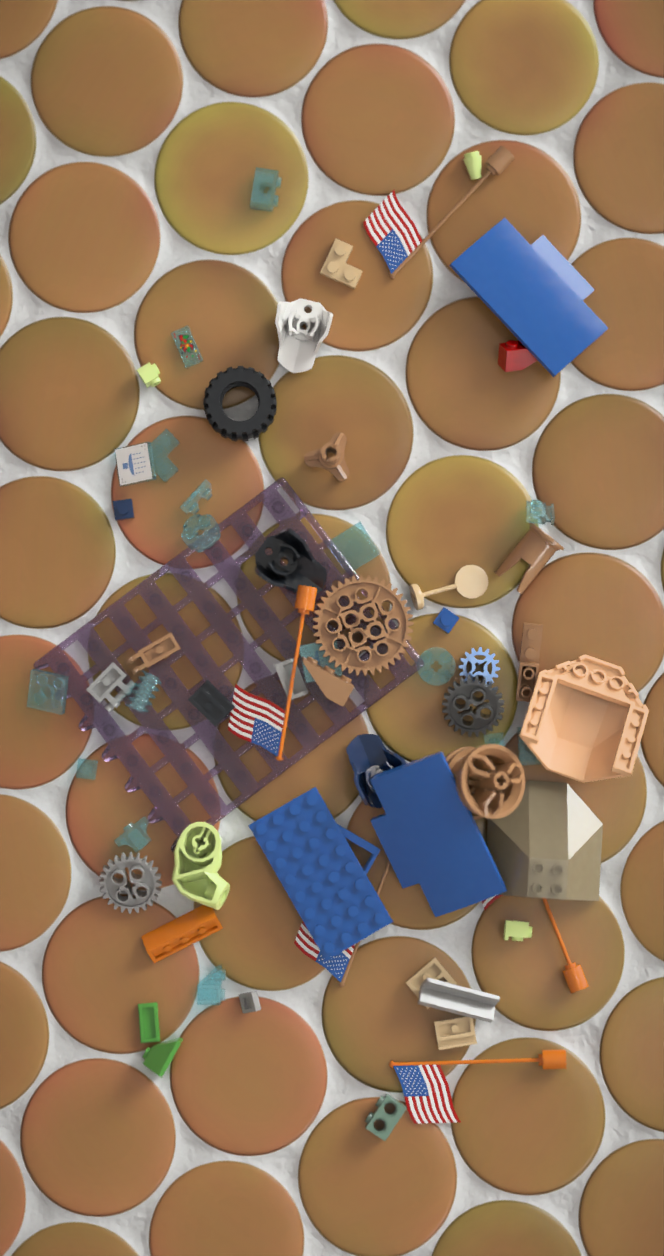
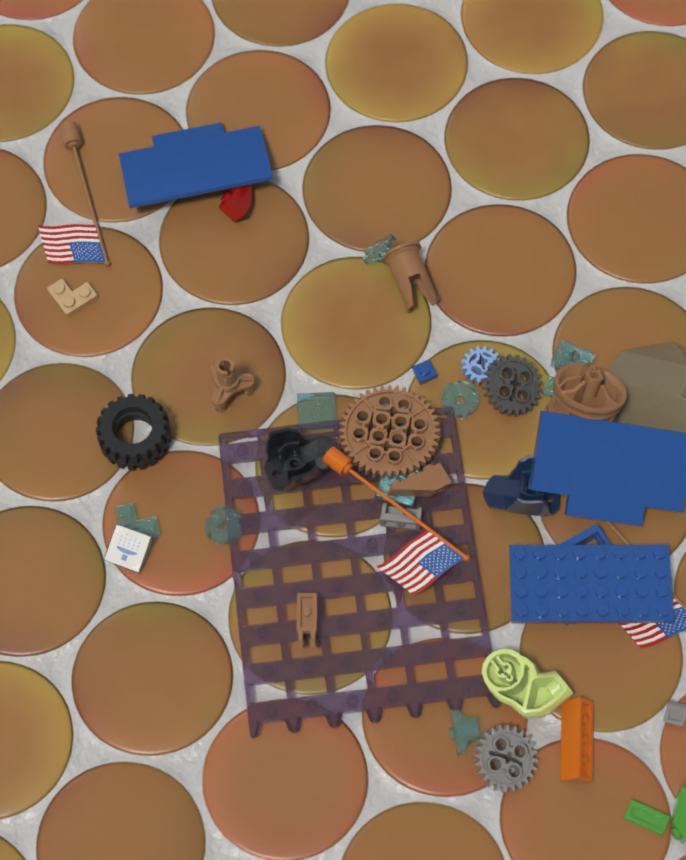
camera: 60 degrees left, 20 degrees down
clear light blue plate [27,669,69,715] -> none
clear light blue plate [76,758,98,780] -> none
light grey plate [86,662,136,712] -> none
dark blue plate [113,499,135,521] -> none
clear light blue piece [125,670,162,713] -> none
yellowish green plate [136,362,161,388] -> none
clear light blue tile [171,326,203,368] -> none
clear light blue plate [180,479,213,515] -> none
black plate [188,680,235,727] -> none
clear light blue slope [197,964,226,1005] -> none
white piece [275,298,333,373] -> none
tan piece [409,565,488,610] -> none
yellowish green cone [463,151,482,180] -> none
medium nougat slope [516,623,543,702] -> none
light nougat windscreen [520,654,649,783] -> none

